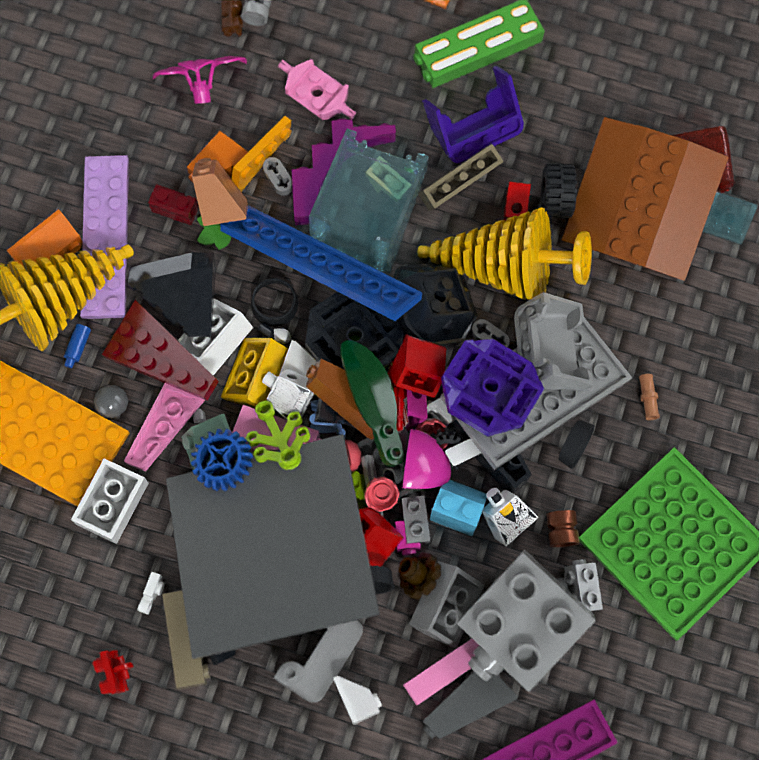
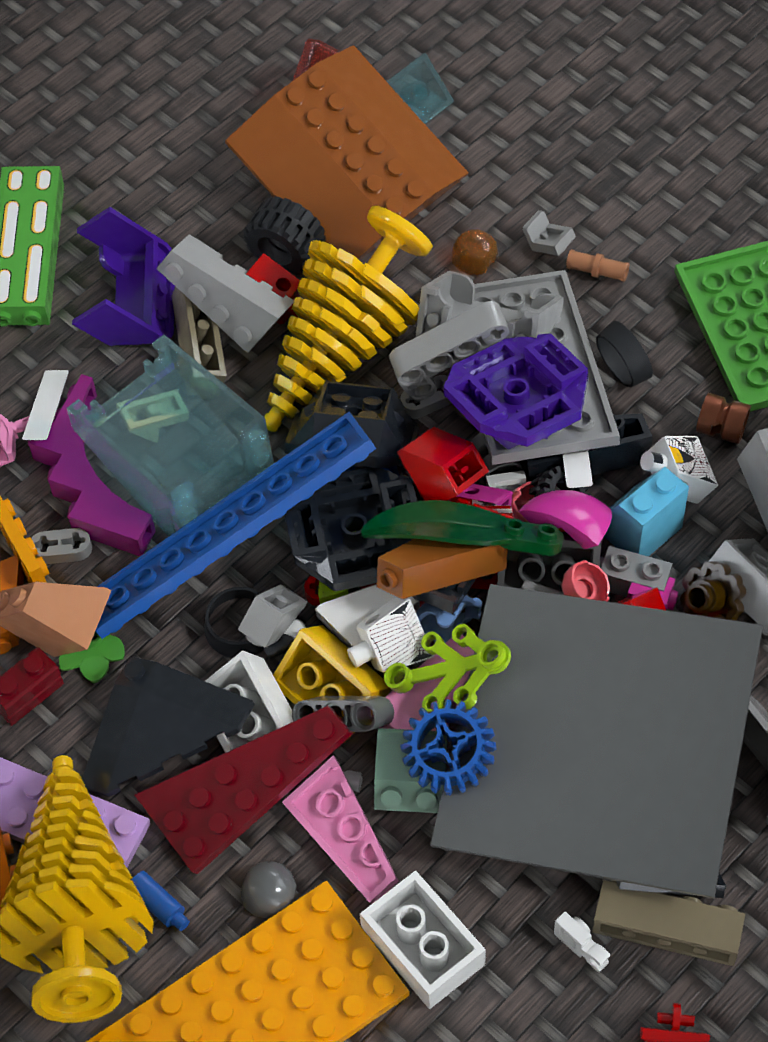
camera: 60 degrees left, 15 degrees down
none -> white sticker [22,370,69,440]
none -> light grey wedge [157,234,294,353]
none -> light grey slope [238,584,308,648]
none -> dark grey beam [292,696,394,732]
none -> light grey beam [389,301,509,401]
none -> clear orange hair [451,229,498,275]
none -> light grey bracket [523,210,576,256]

